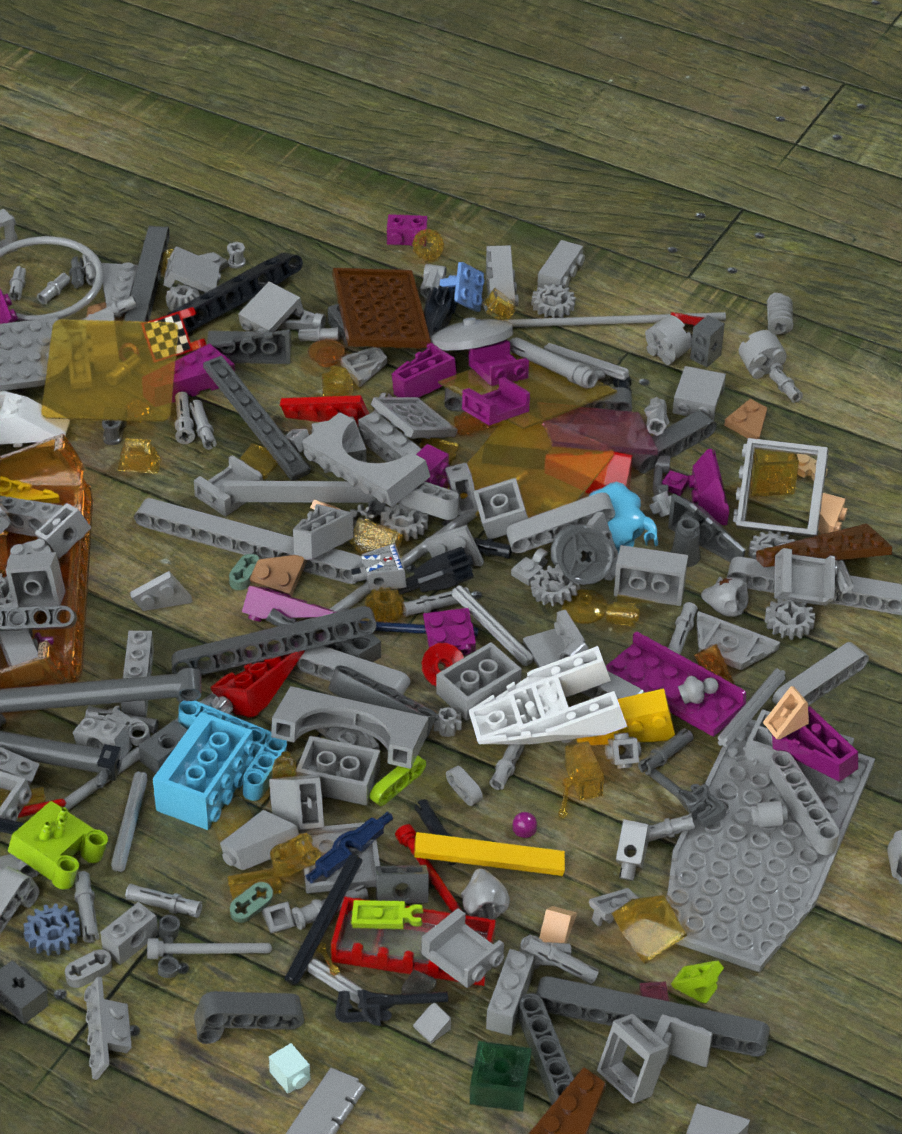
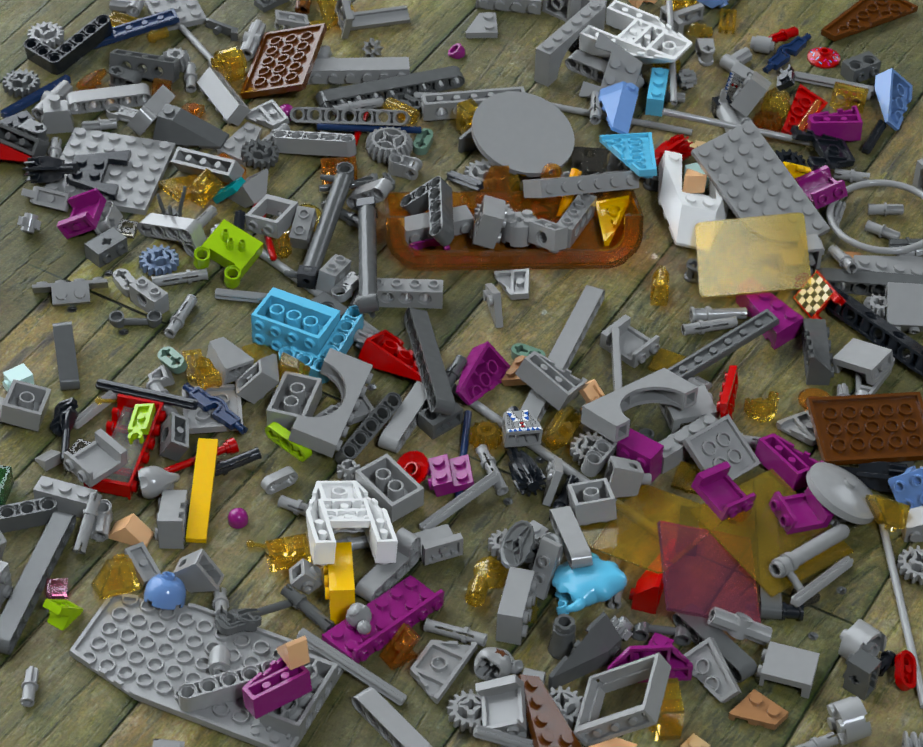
camera: 90 degrees right, 0 degrees up
light grey piece [147,938,272,959] -> none
none -> light grey brick [0,379,51,431]
none -> light grey axle [20,666,39,707]
none -> medium blue cylinder [143,571,186,610]
none -> light grey wedge [155,490,188,549]
none -> light grey wing [494,268,530,300]
none -> light grey wing [684,637,741,703]

